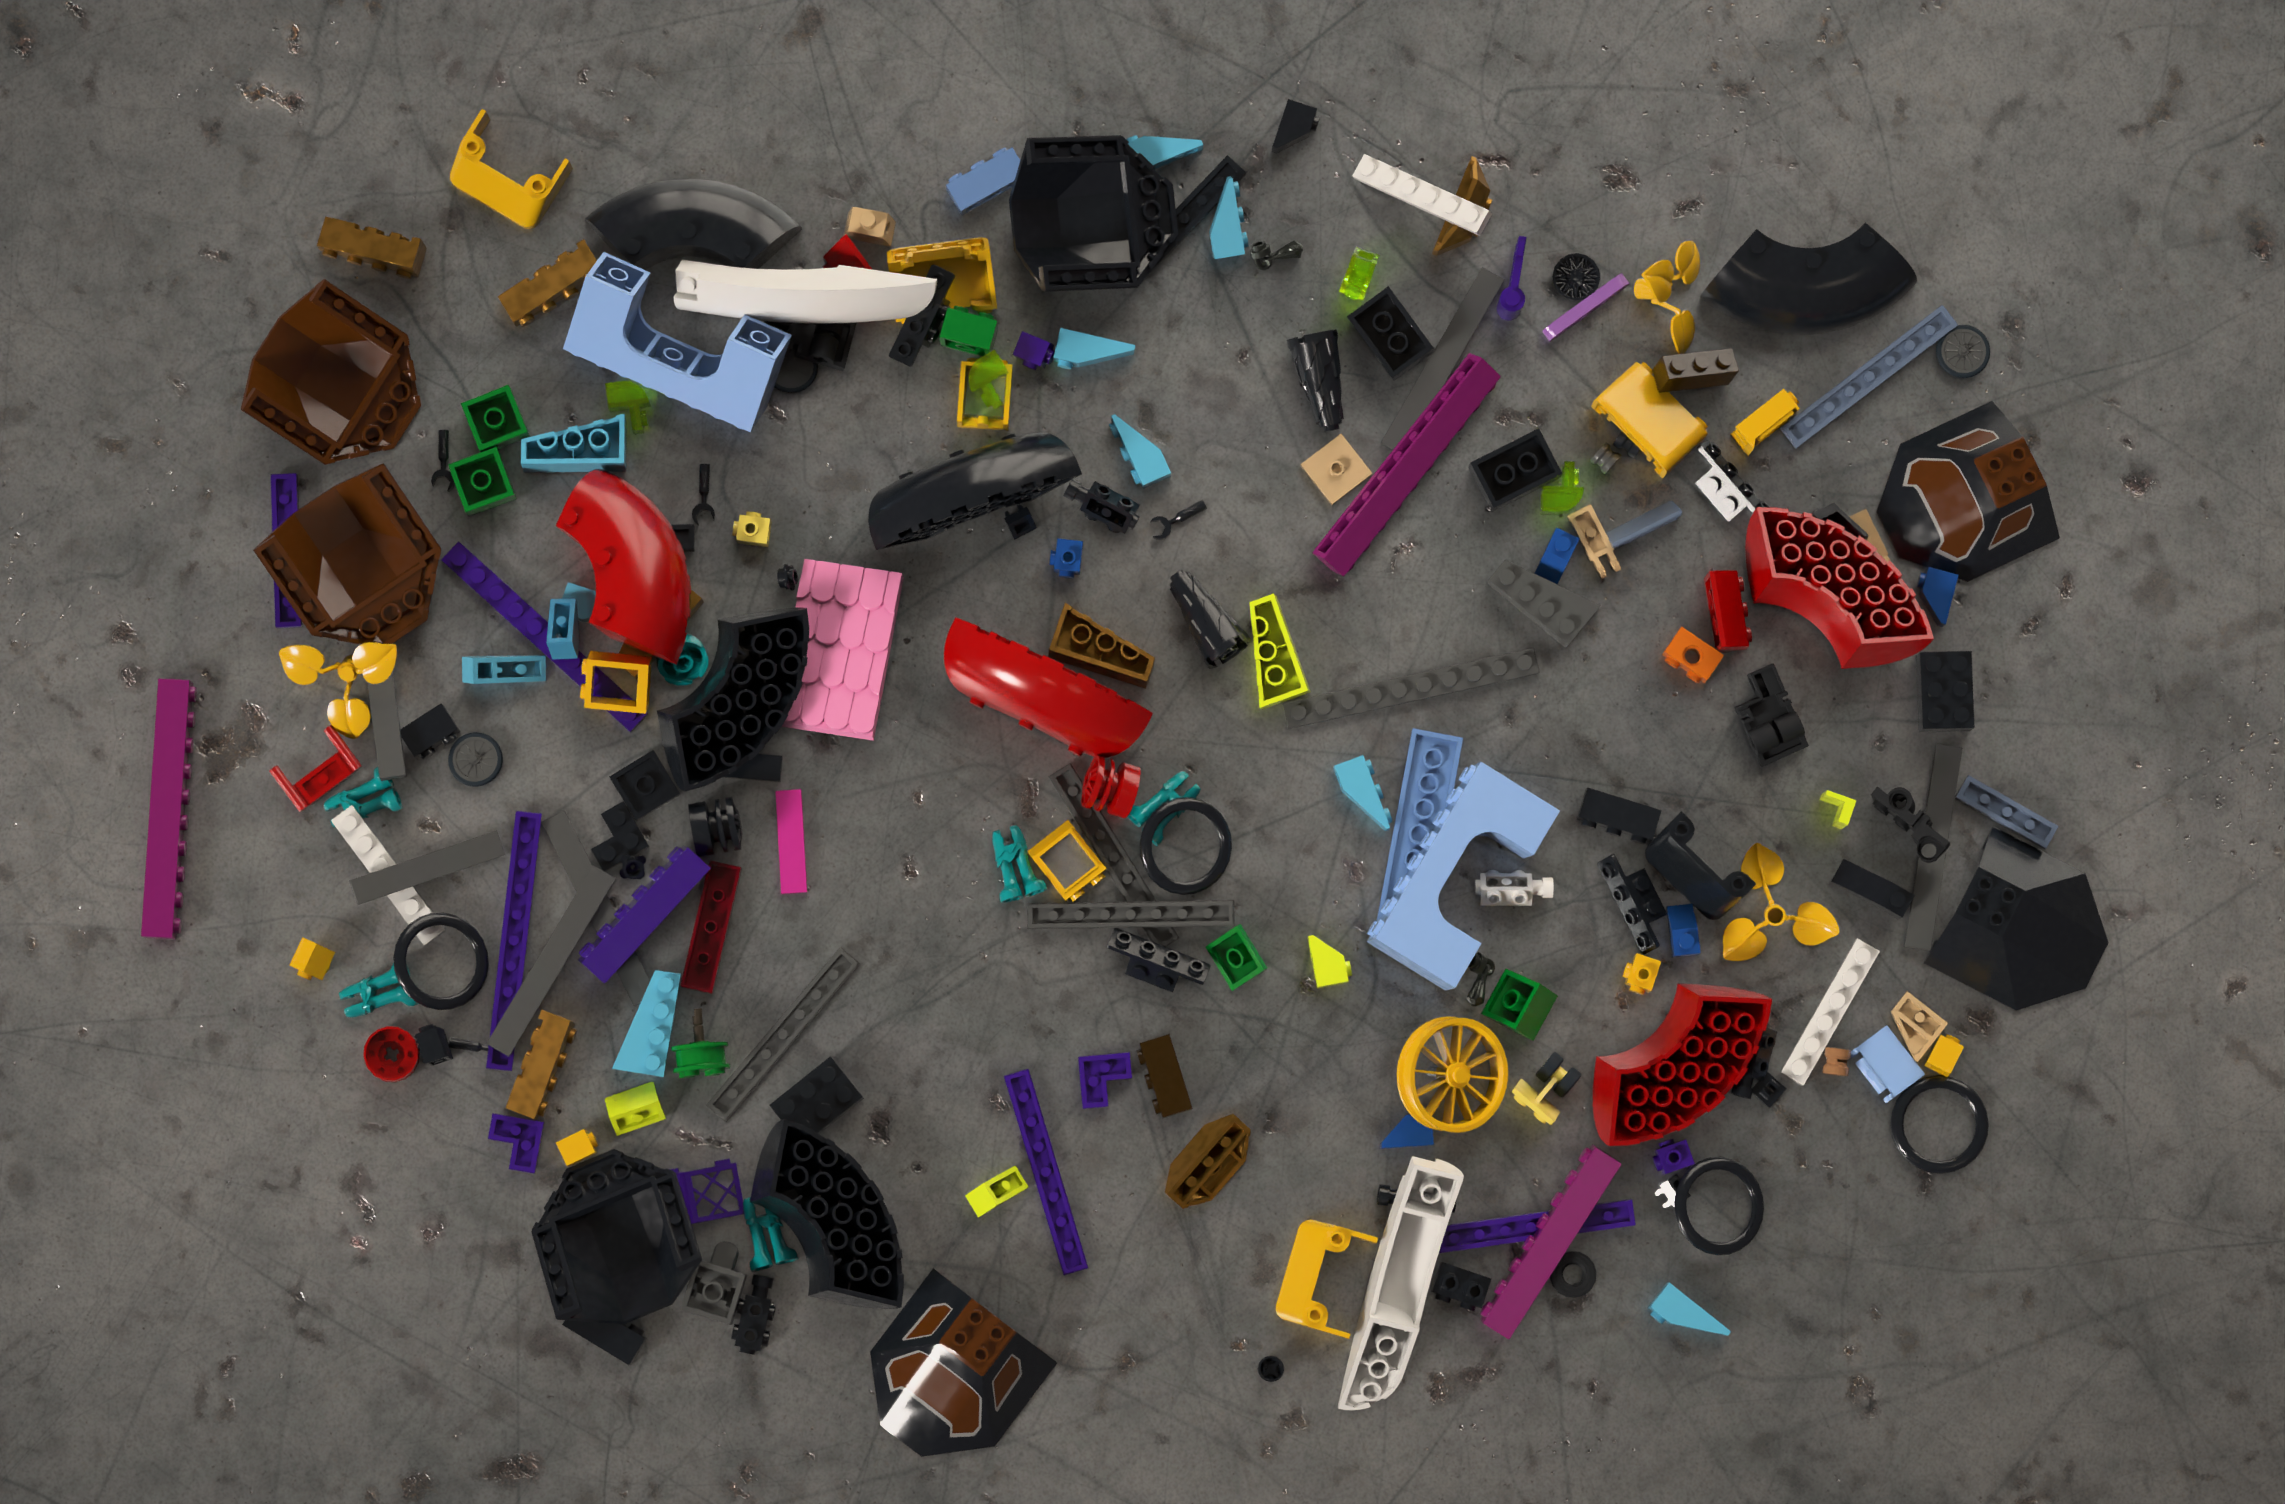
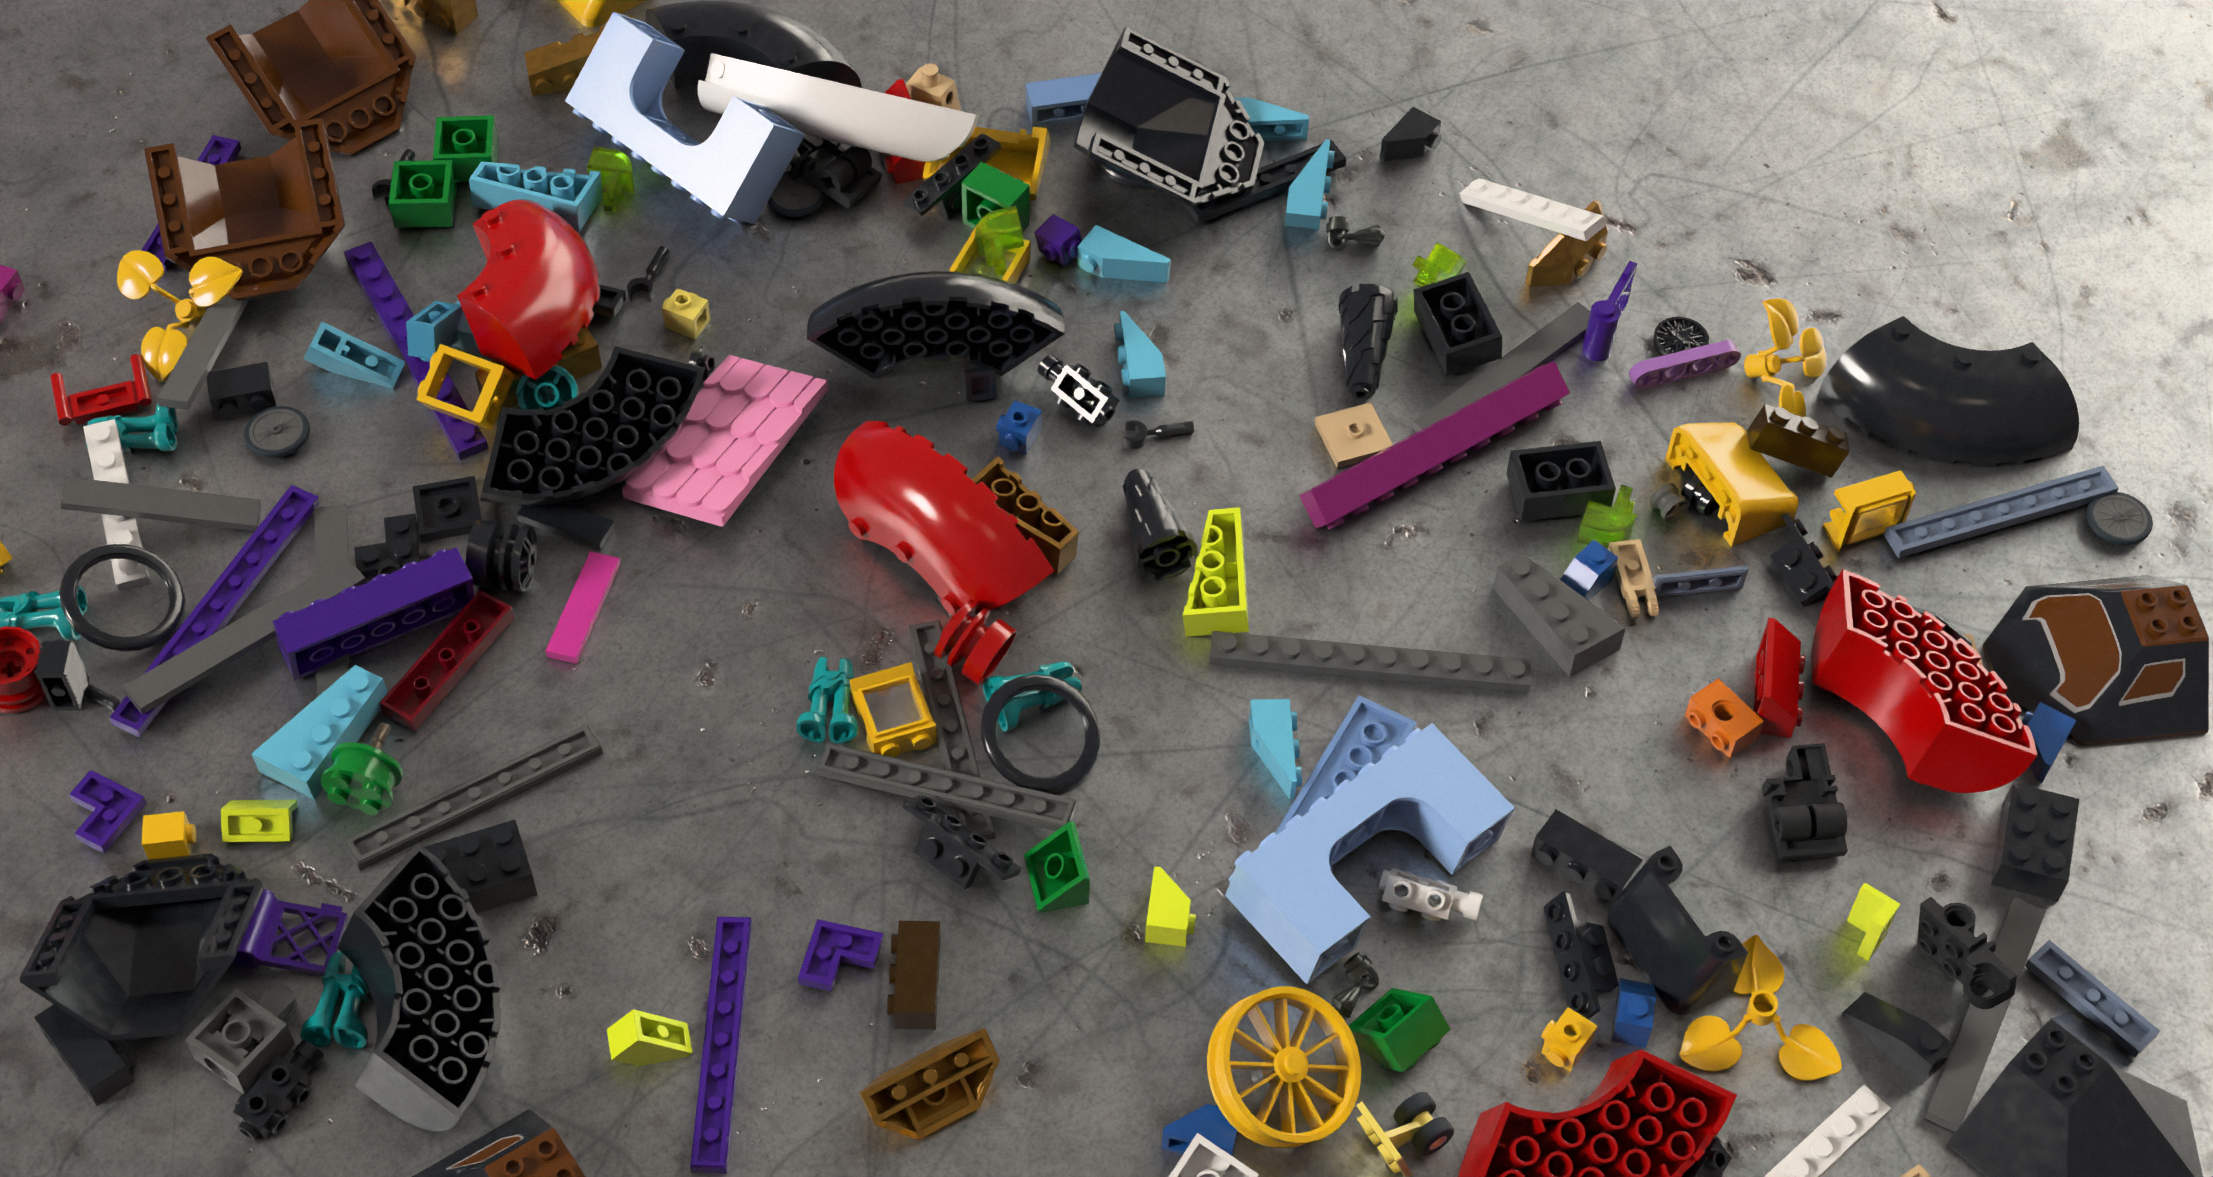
camera: 20 degrees right, 30 degrees down
pearl gold wedge [506,1009,577,1120] -> none

